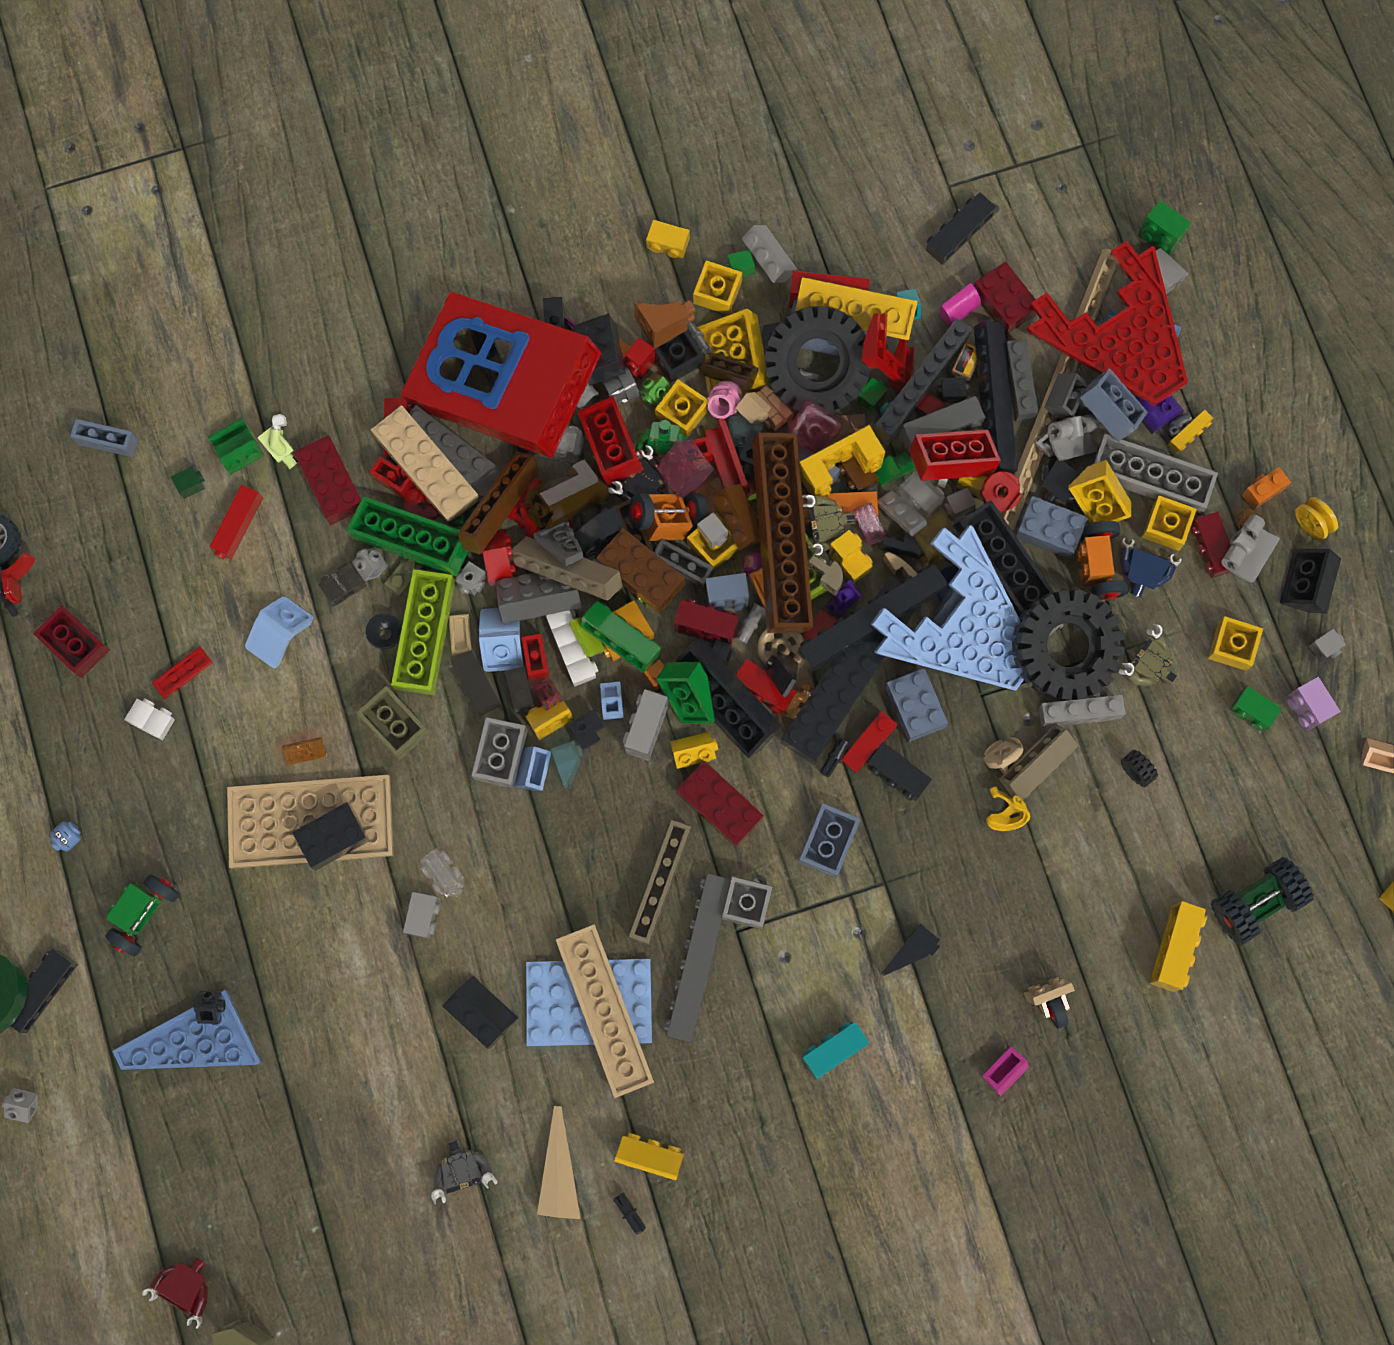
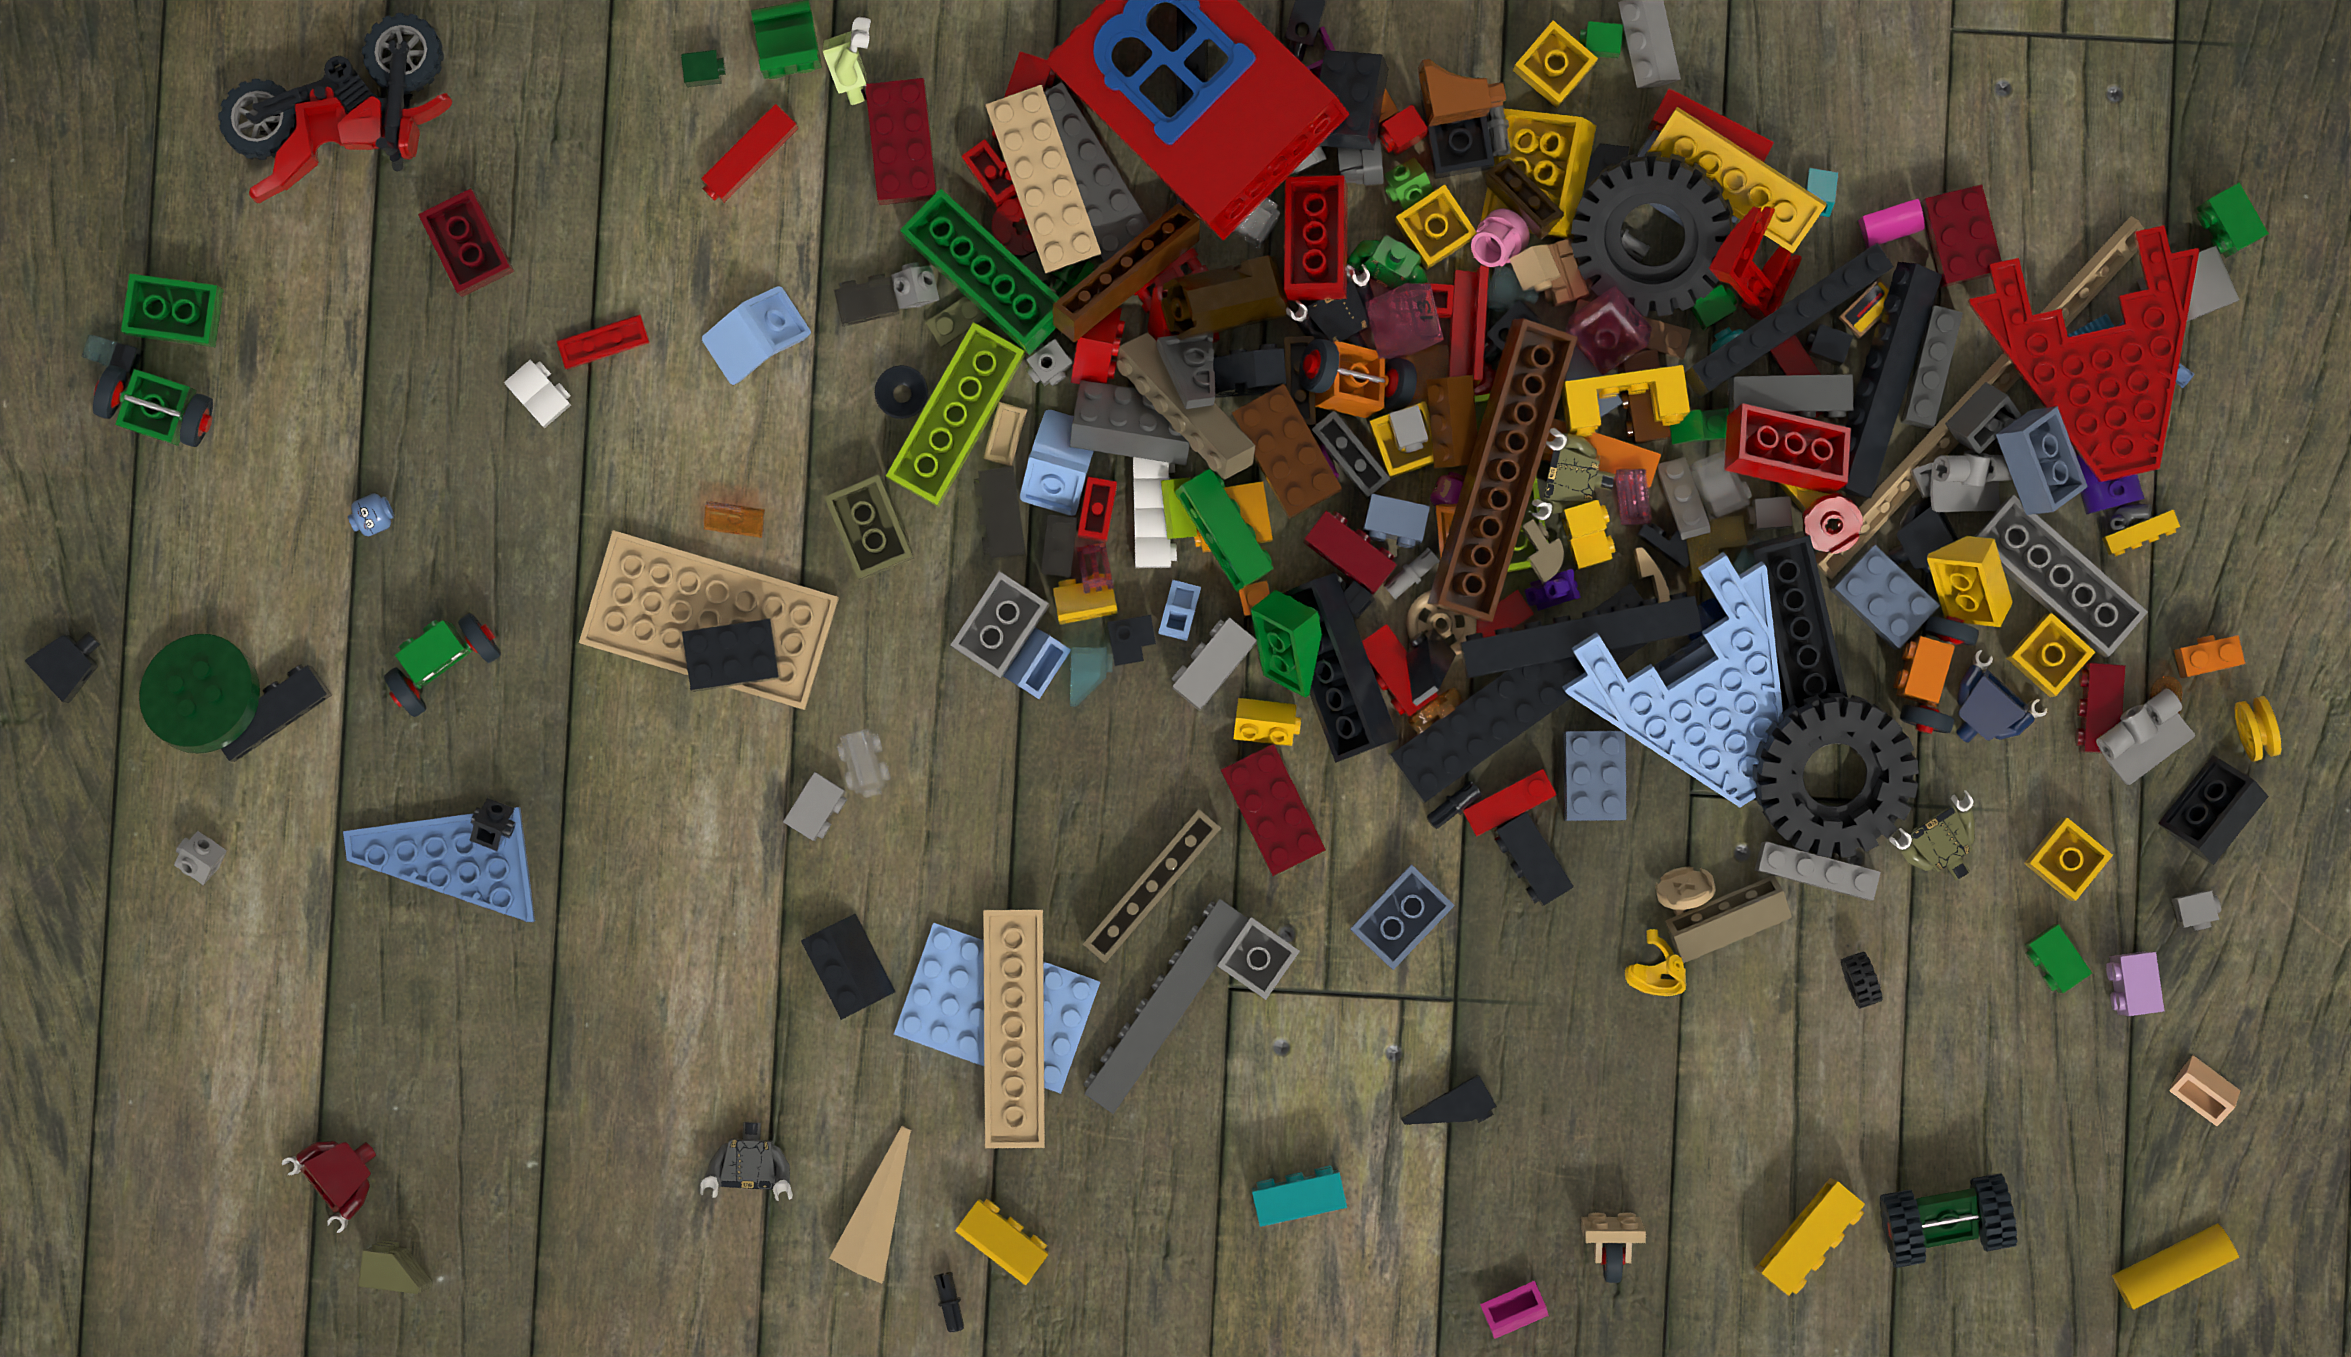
camera: 20 degrees right, 10 degrees up
black brick [926,192,997,265] -> none

